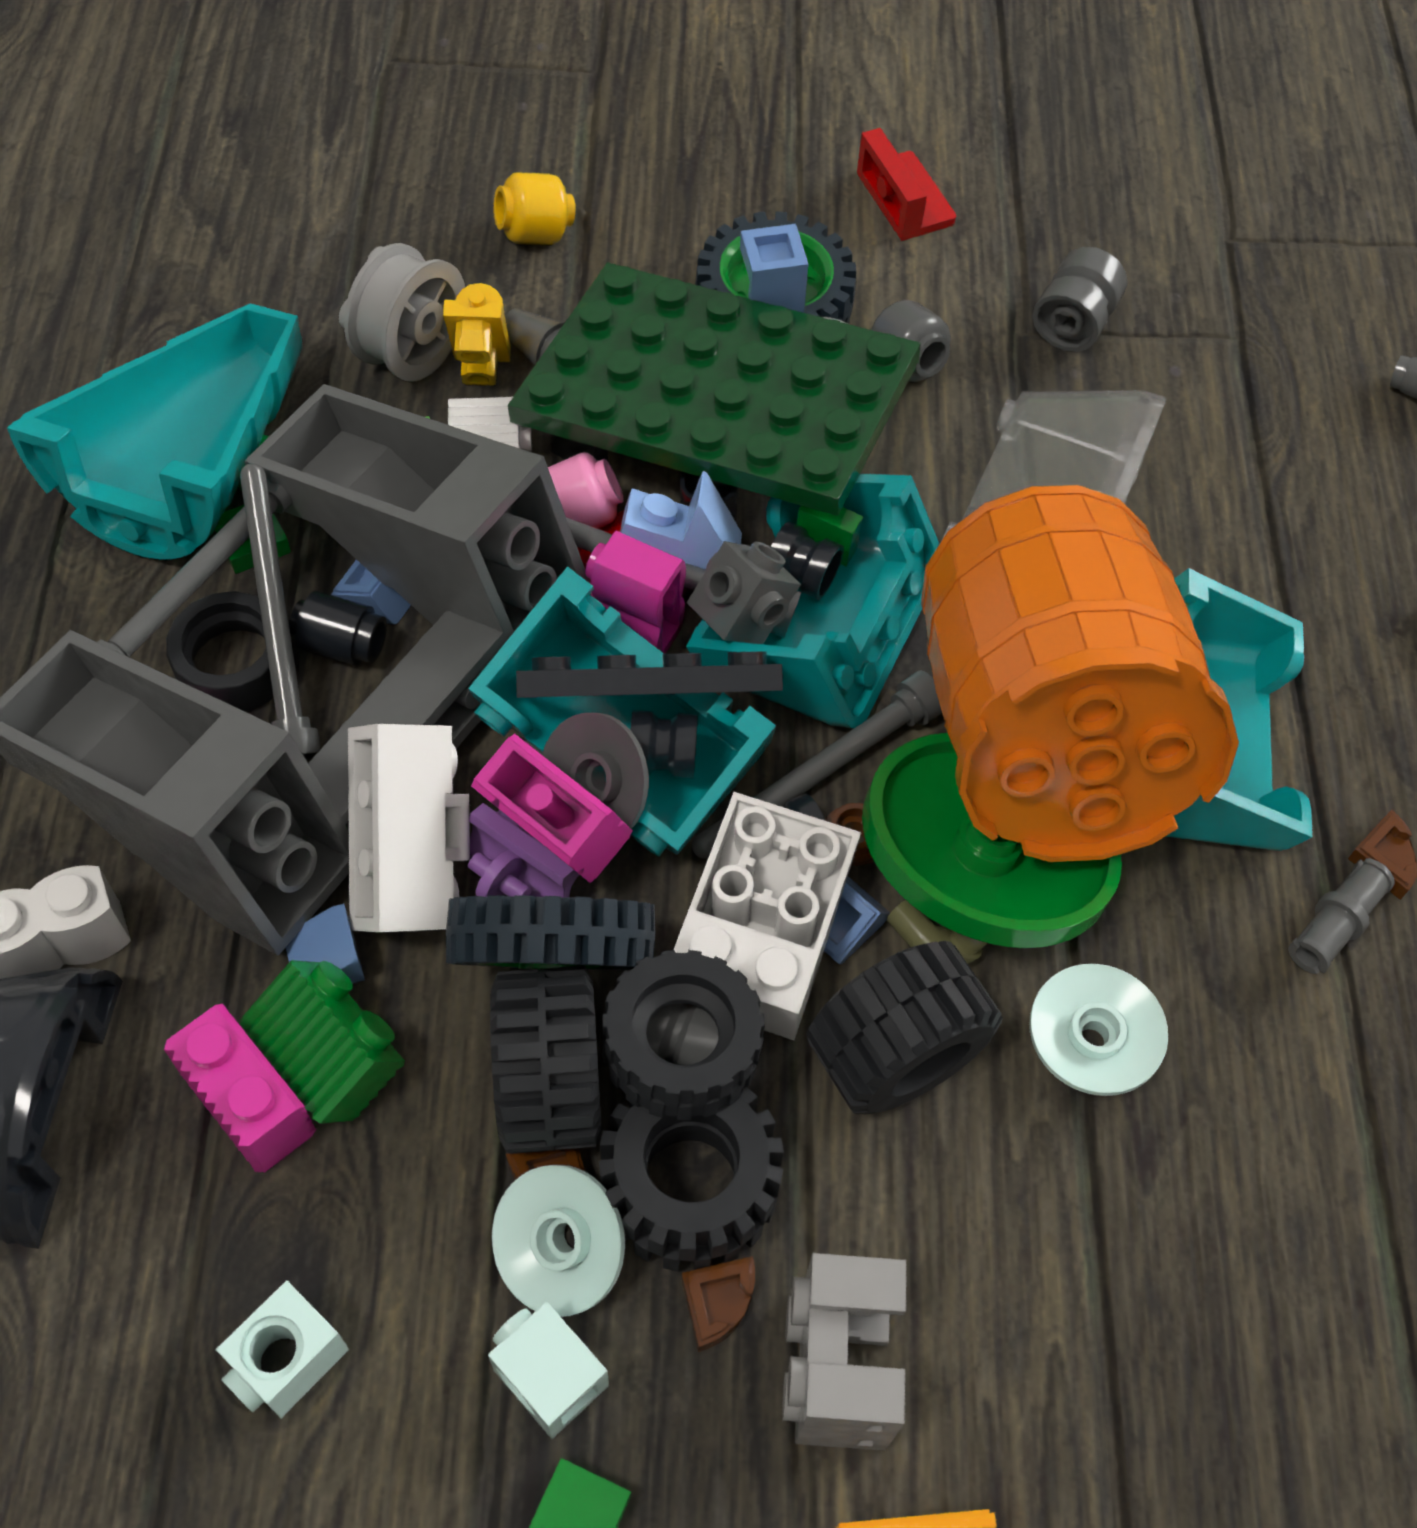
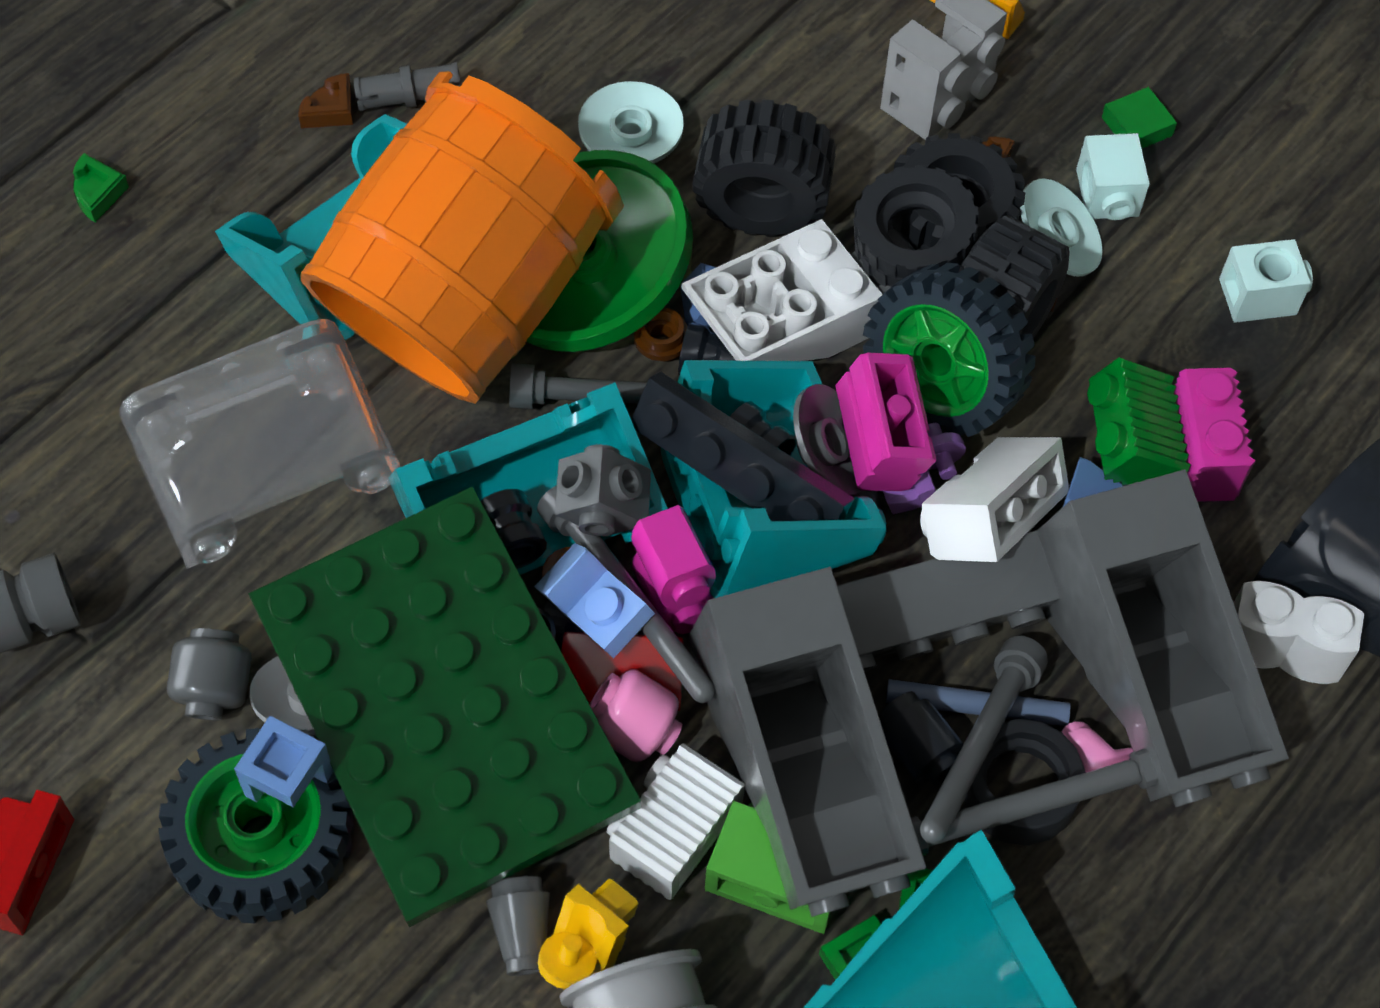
camera: 140 degrees left, 0 degrees up
none -> sand blue bar [885,679,1070,727]

